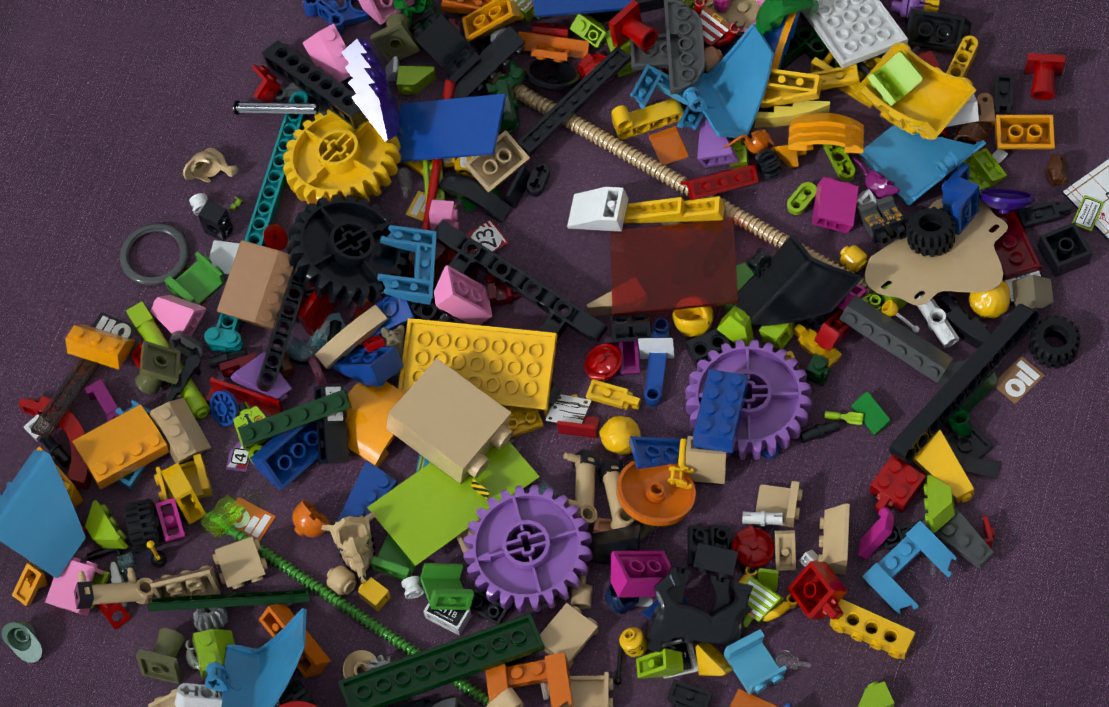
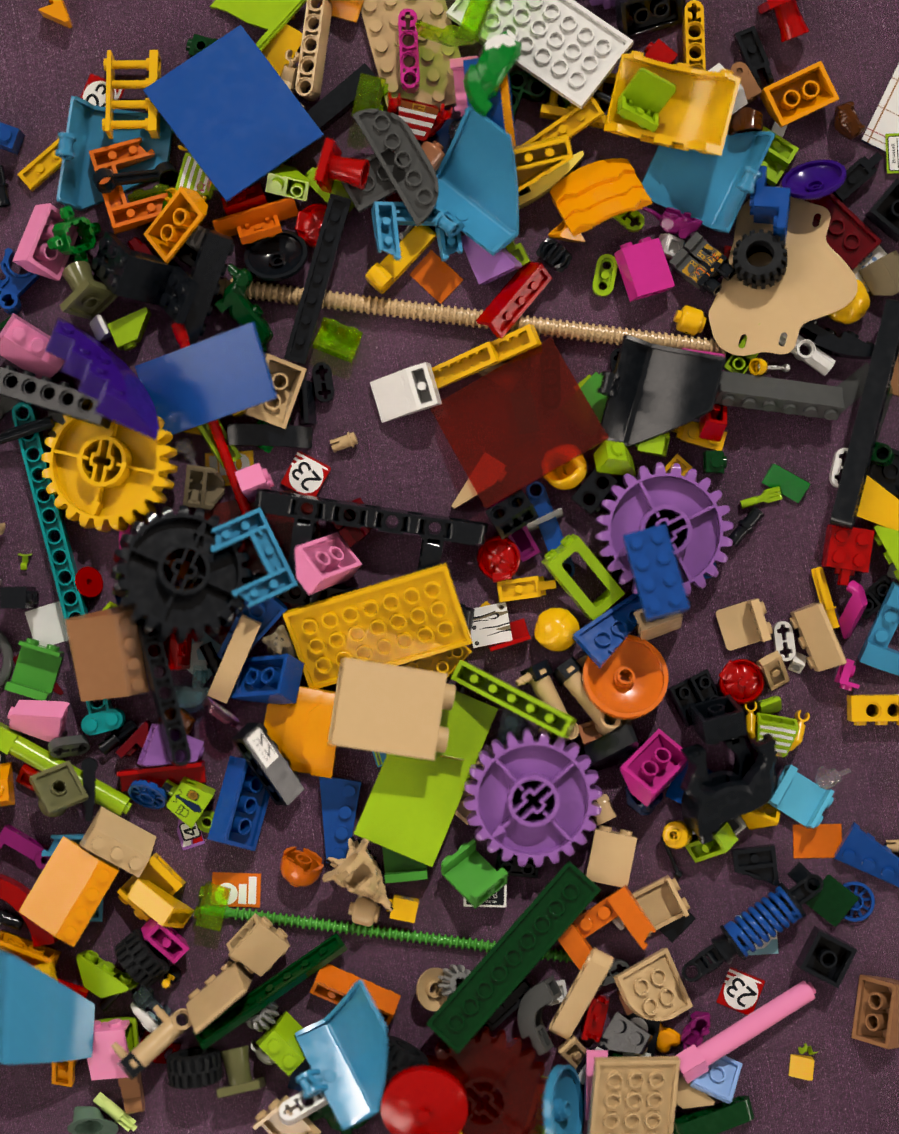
camera: 35 degrees left, 25 degrees up
dark green plate [238,389,352,447] -> none
red tile [362,335,386,353] -> none
white wheel [401,576,424,599] -> none
yellow piece [667,439,694,489] -> none
orange animal [723,129,775,154] -> none
white pin [742,510,783,526] -> none
red hinge [787,561,848,620] -> none
none -> yellowish green piece [93,1092,138,1132]
none -> medium nougat leg [118,1072,145,1114]
none -> black tyre [166,1047,223,1089]
none -> dark tan slope [183,464,225,510]
none -> clear neon green bracket [312,317,363,363]
none -> tan pin [330,431,358,453]
none -> lime brick [451,660,578,739]
none -> lime piece [541,534,625,621]
none -> white beam [772,621,796,661]
none -> yellow axle [811,567,840,629]
none -> dark pink bracket [834,658,860,692]

